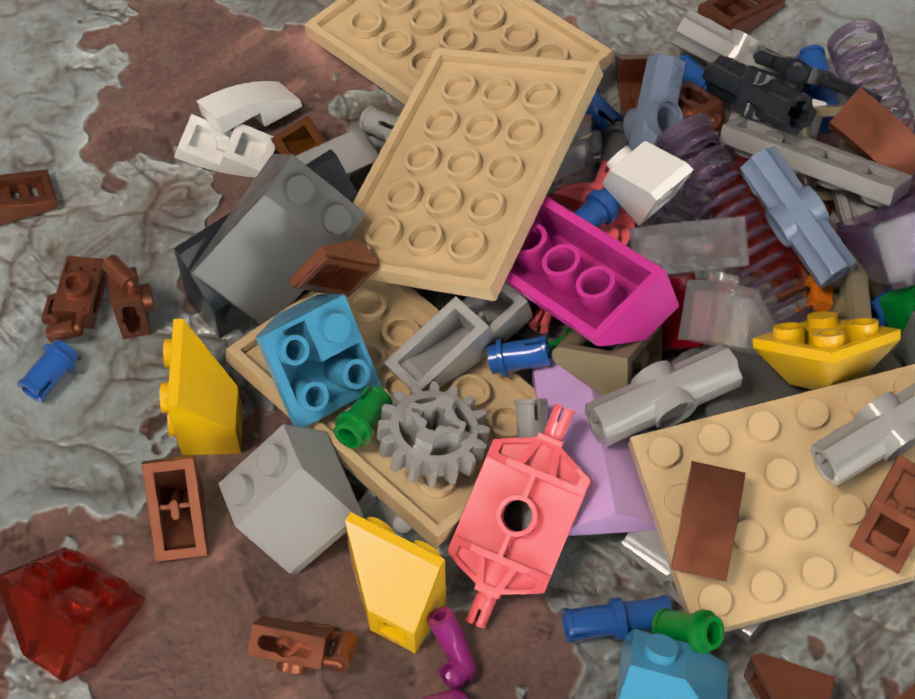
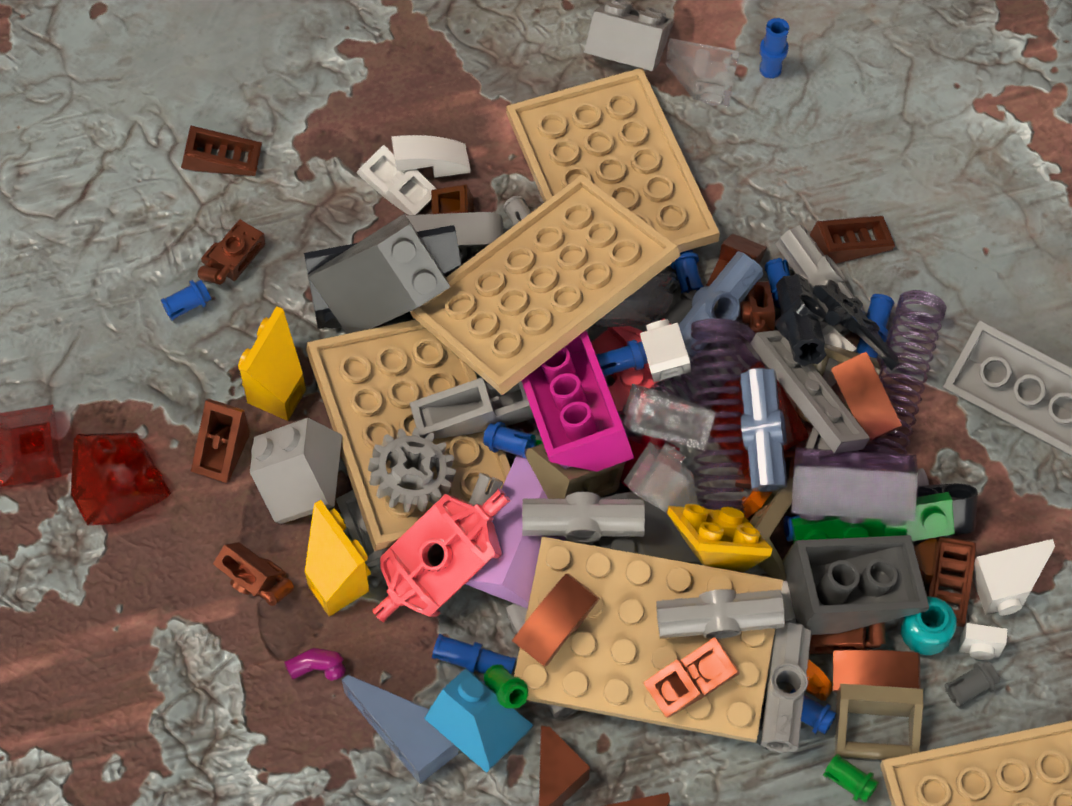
camera: 25 degrees right, 5 degrees up
copper piece [102,255,155,339] -> none
dark azure slope [255,294,382,428] -> none
copper slope [288,239,380,297] -> none
green pin [334,385,392,449] -> none
magenta arm [427,607,477,690] -> none

